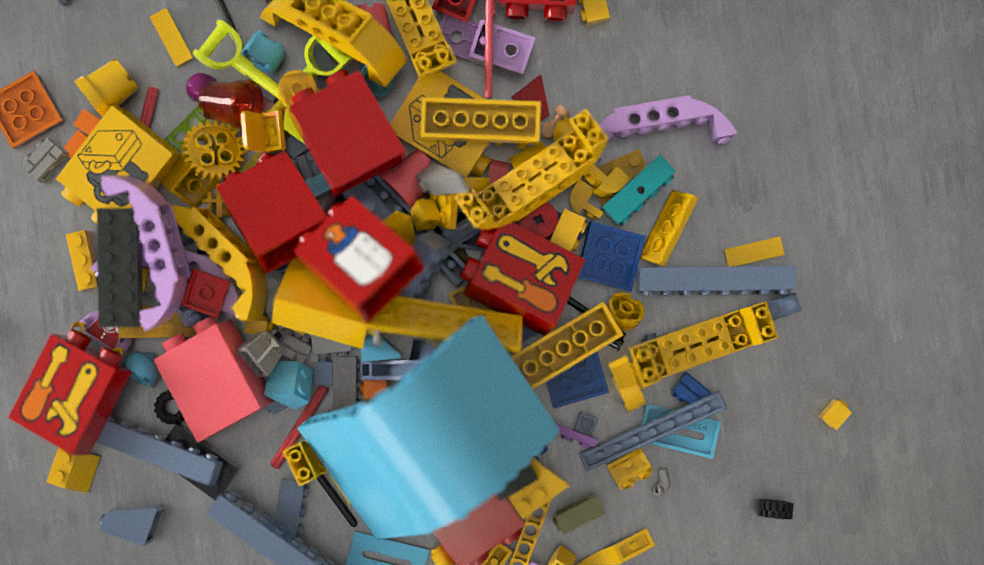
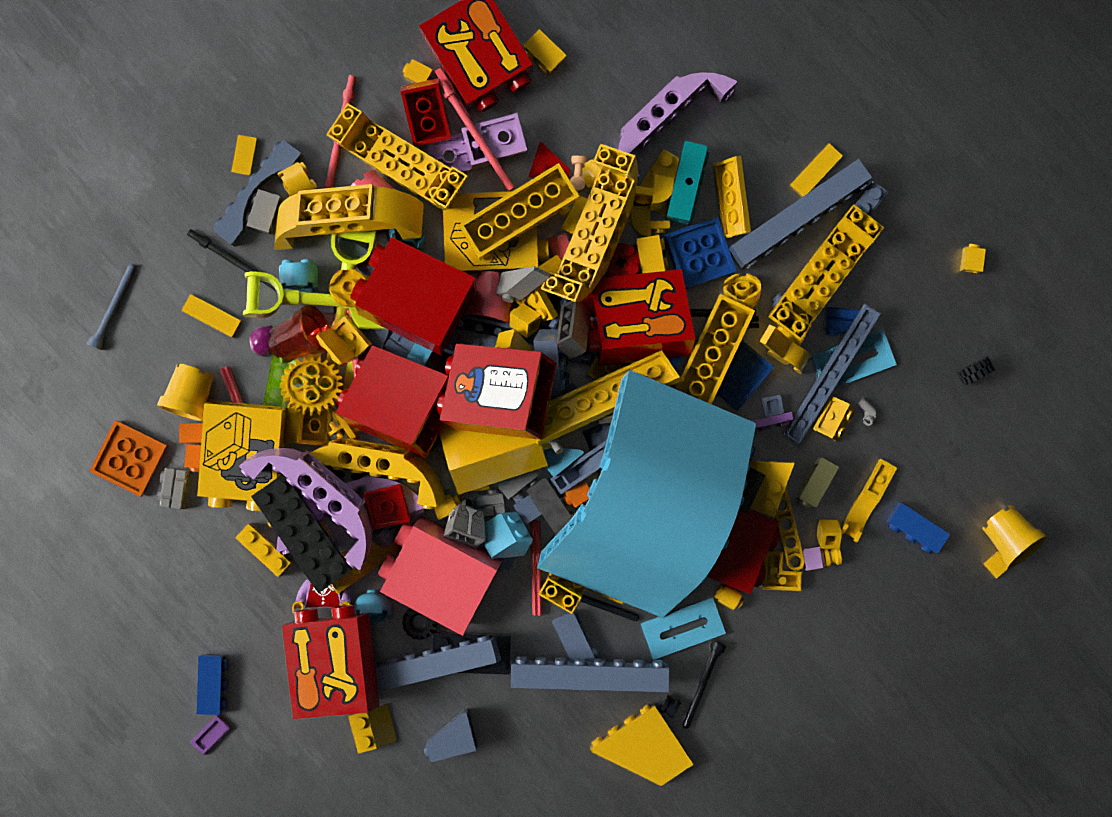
camera: 30 degrees left, 0 degrees up
none -> flat silver brick [556,301,591,359]

